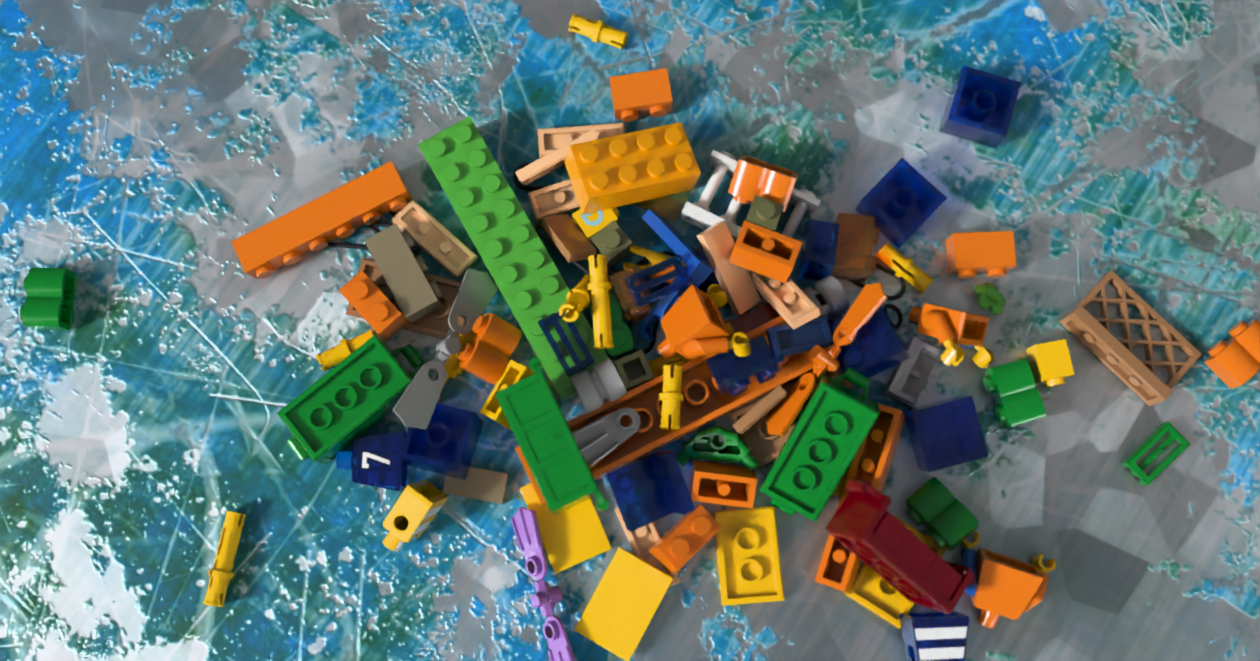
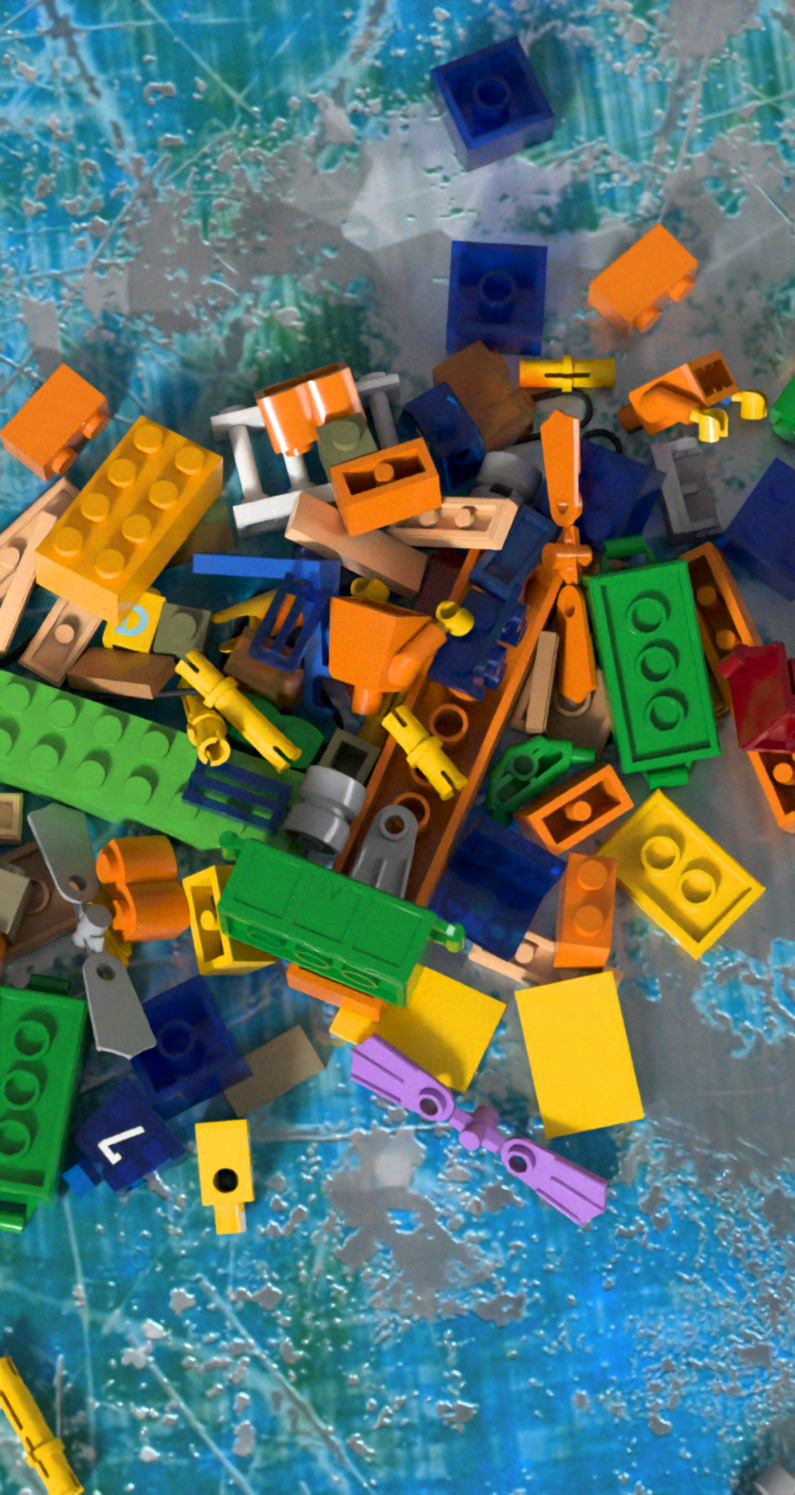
camera: 45 degrees left, 5 degrees down
bright green plant [973,282,1006,316] -> none

